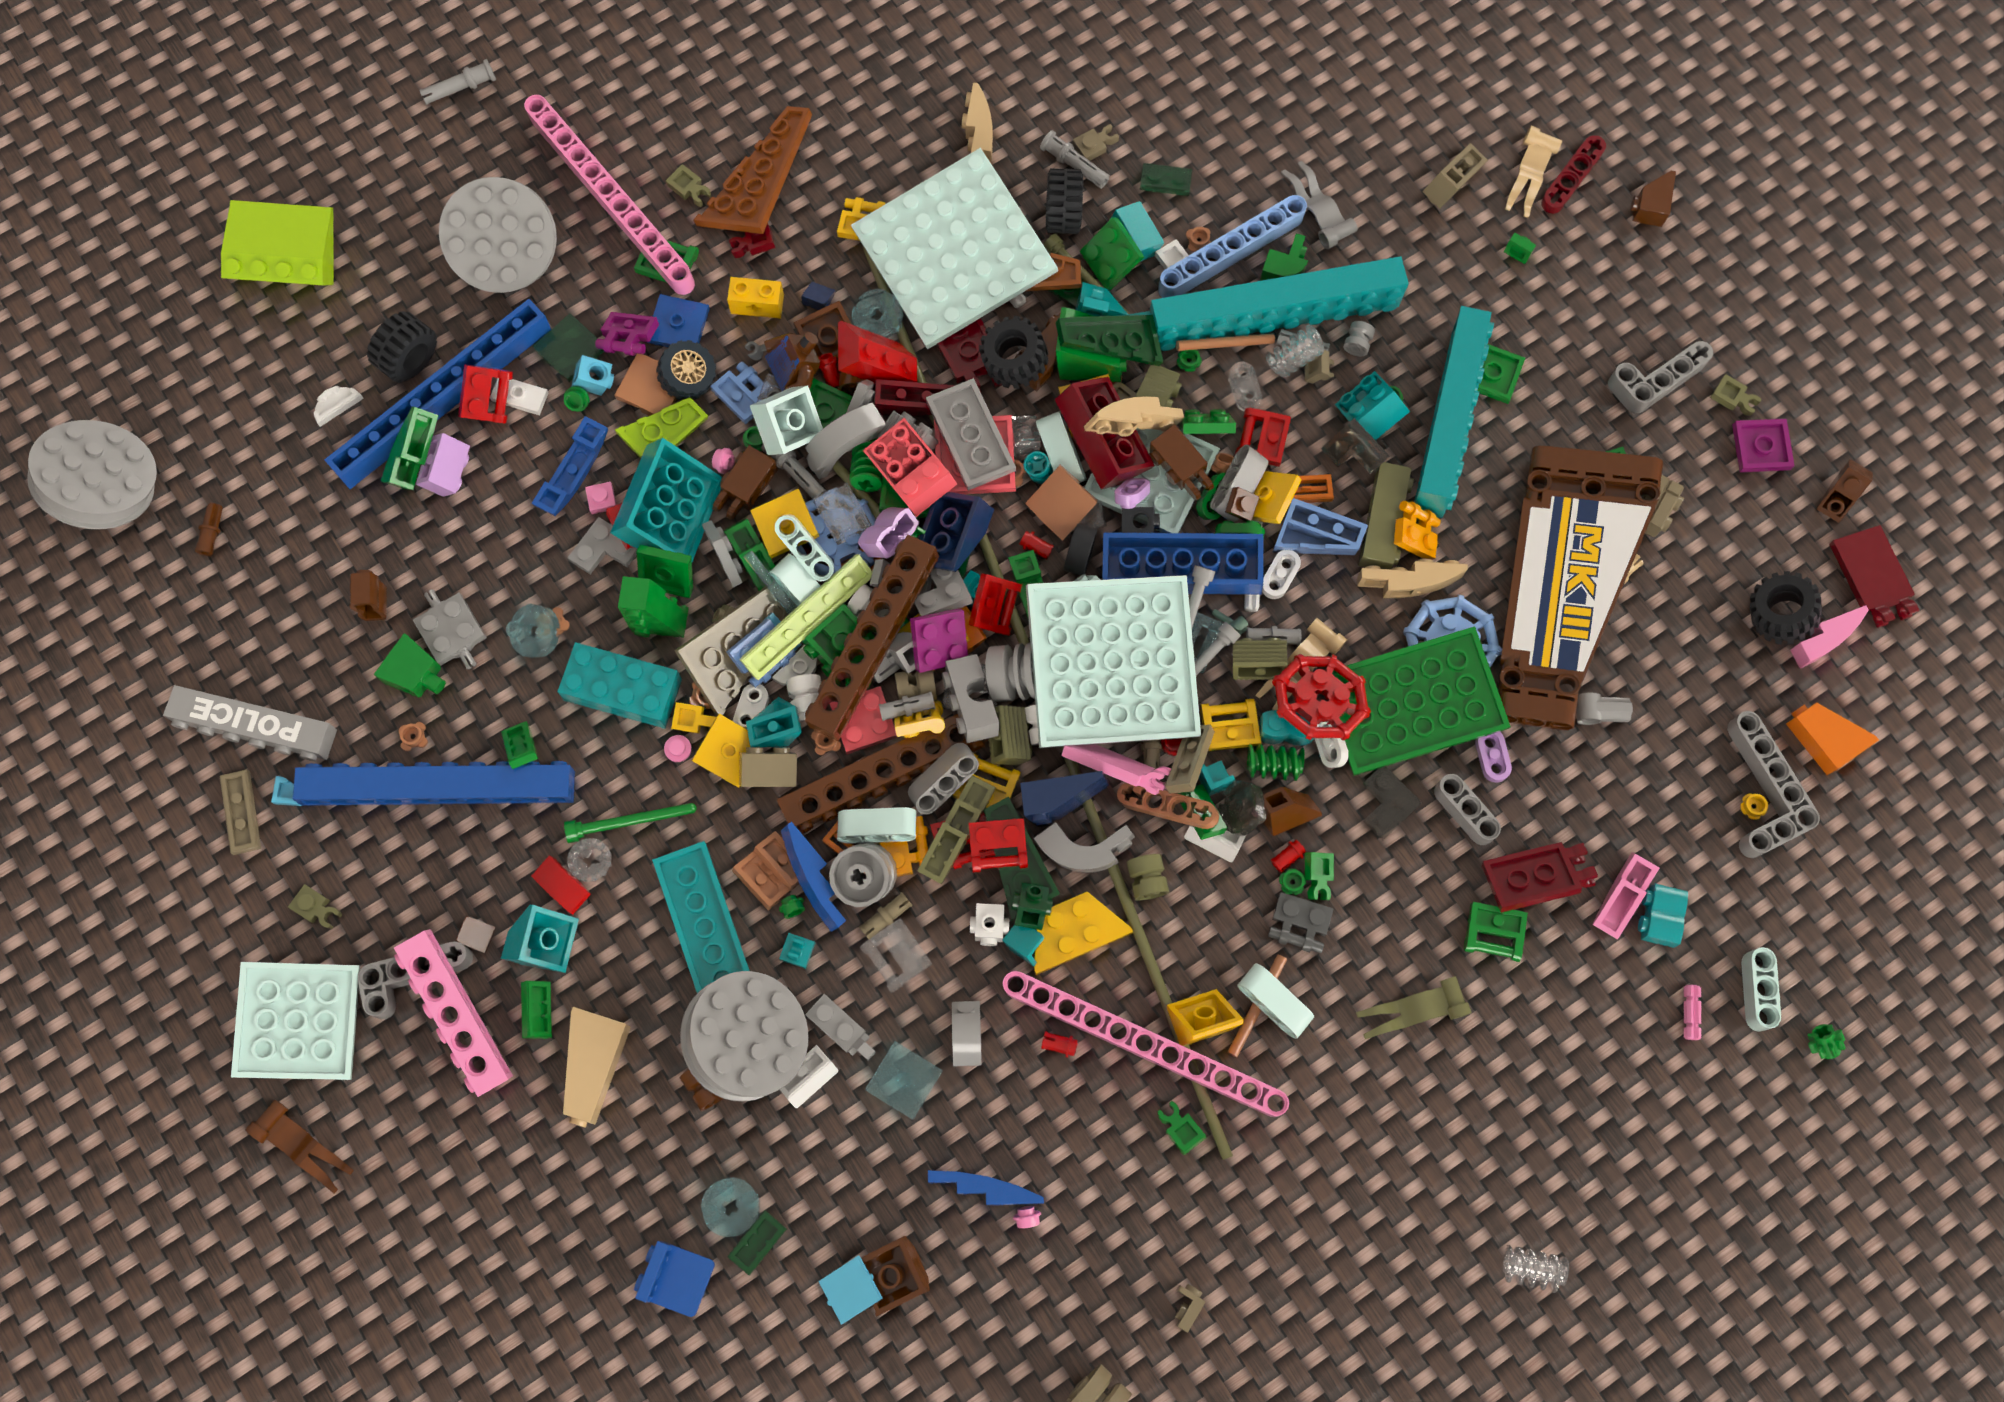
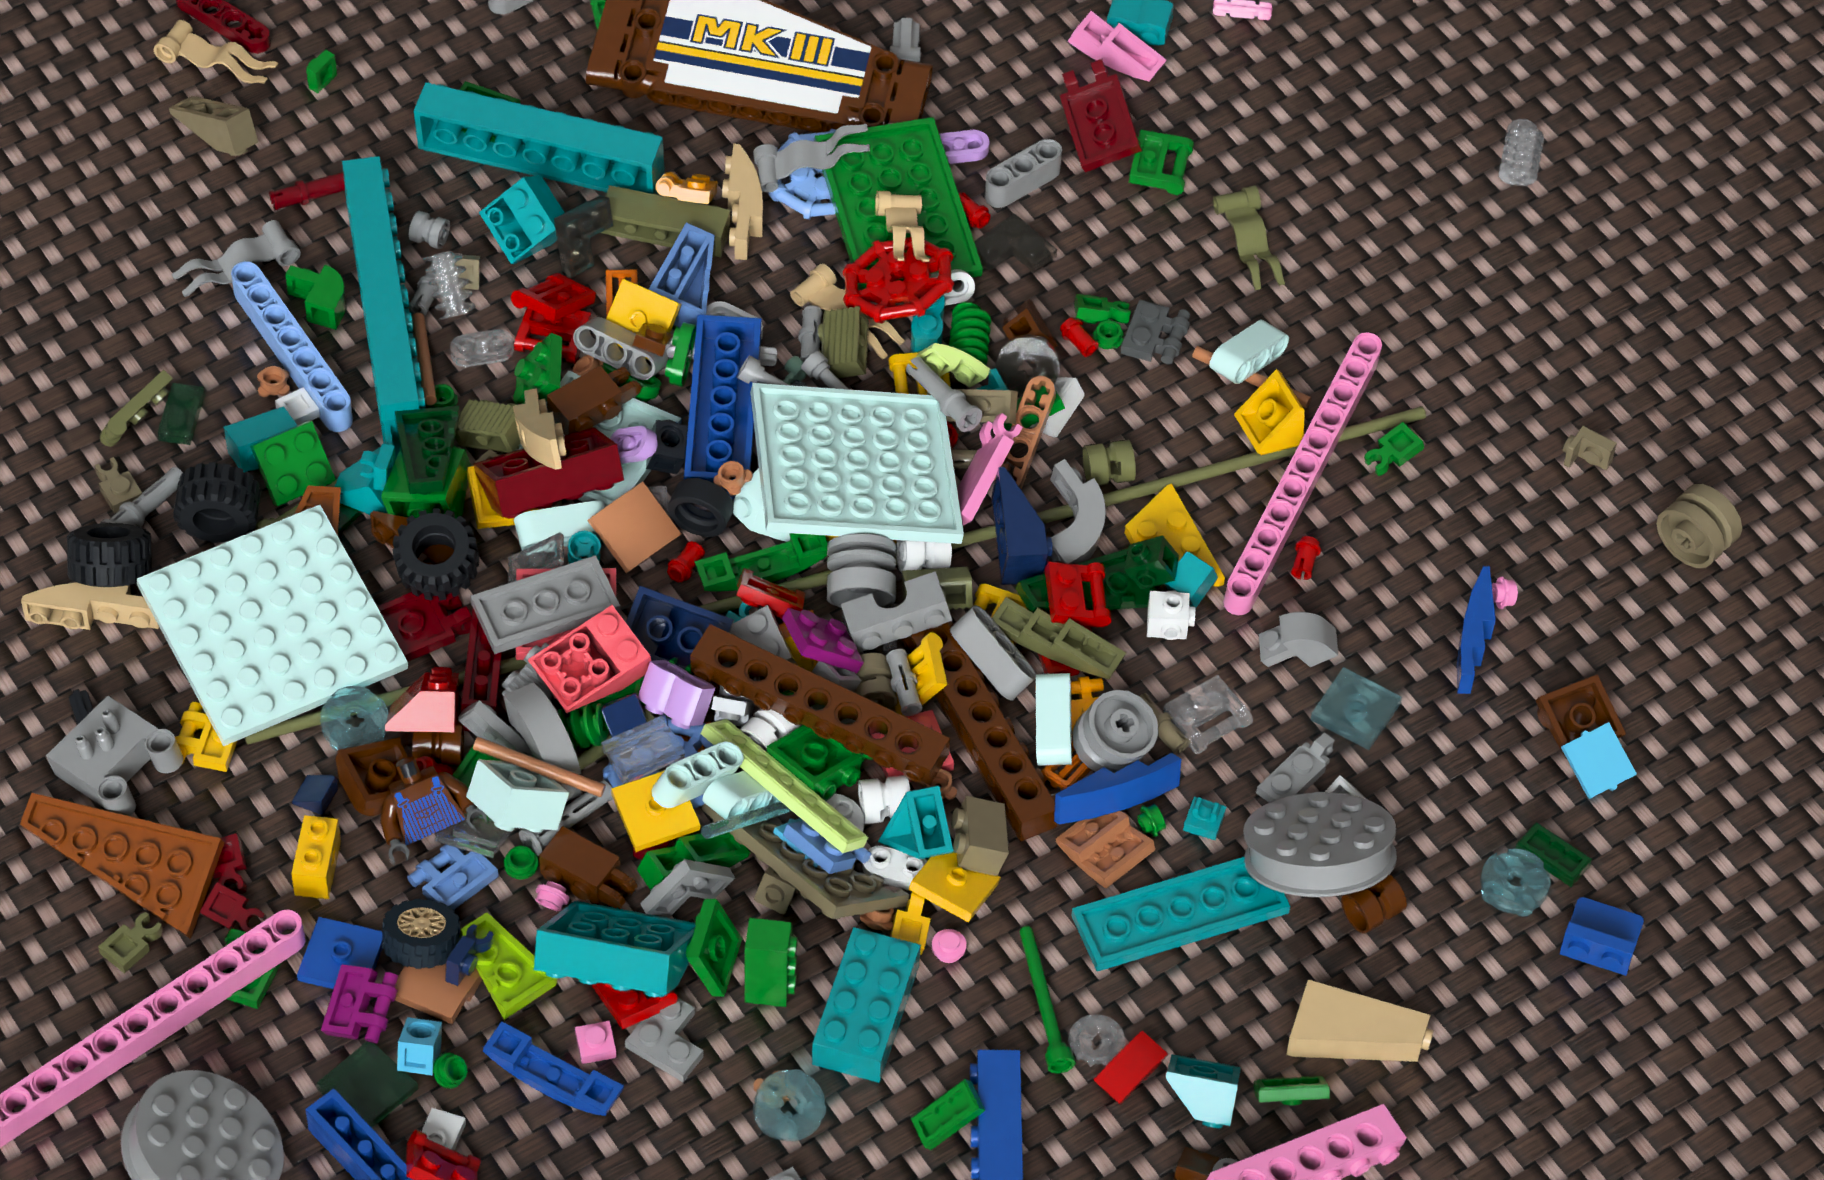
camera: 90 degrees left, 20 degrees down
none -> light grey piece [46,689,184,816]
none -> black tyre [67,523,152,587]
none -> olive plate [100,370,173,447]
none -> dark red plate [199,882,267,932]
none -> dark red pin [269,172,345,211]
none -> dark blue plate [445,924,493,986]
none -> nougat bar [473,737,606,797]
none -> red plate [511,273,596,321]
none -> dark blue slope [601,693,648,739]
none -> nougat plate [713,461,753,495]
none -> light grey flag [753,124,870,192]
none -> tan flag [875,191,929,262]
none -> light grey pin [906,357,982,432]
none -> yellowish green slope [916,343,991,388]
none -> red pin [959,192,990,229]

